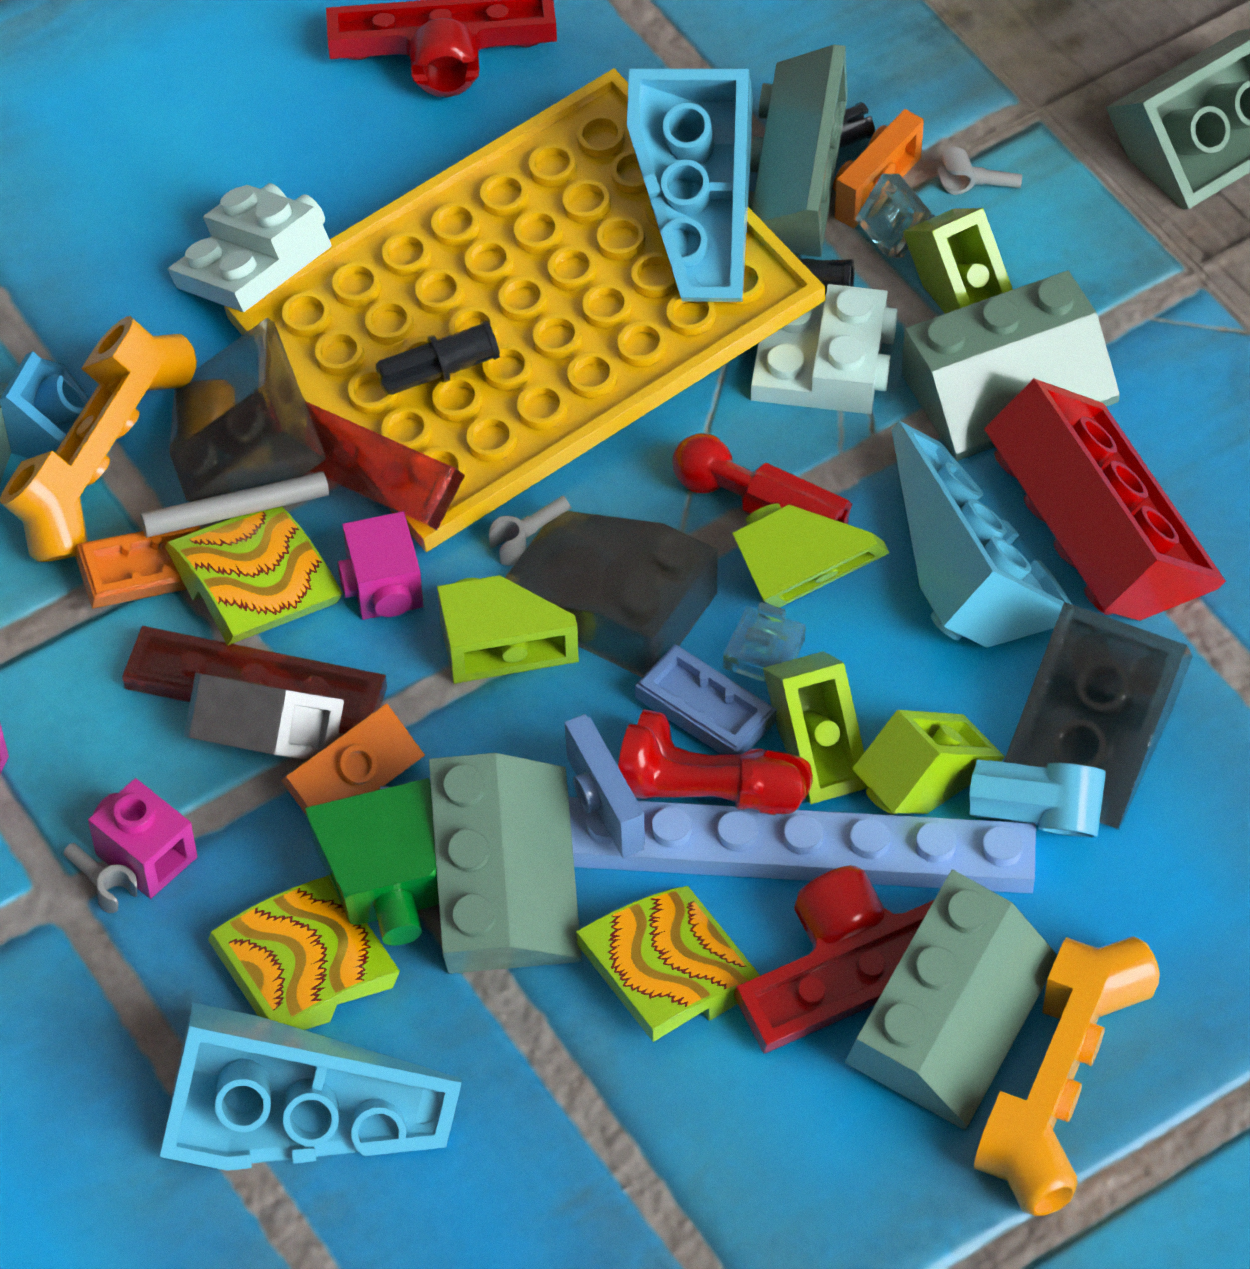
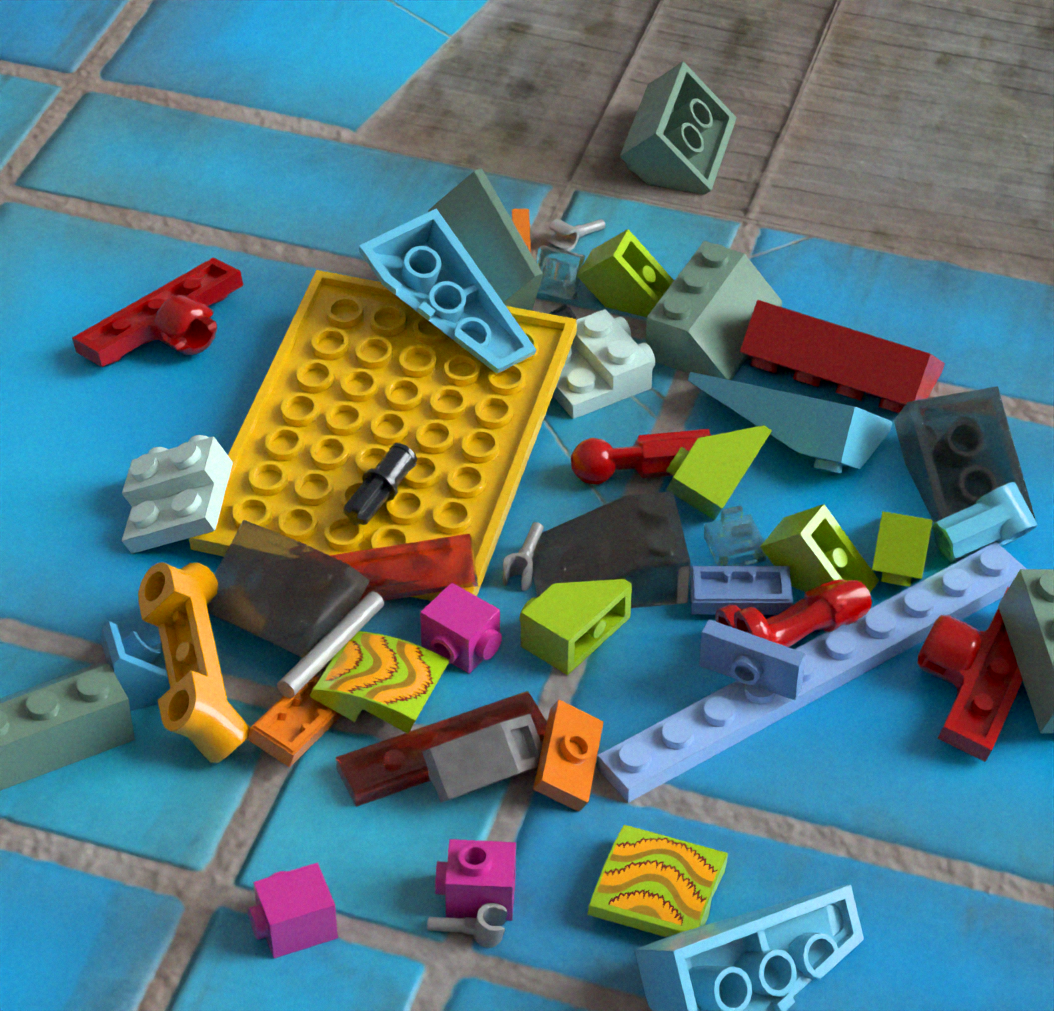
camera: 40 degrees left, 10 degrees down
green torso [305,778,439,946] -> none
sand green slope [429,753,582,974] -> none
slope [576,886,760,1042] -> none

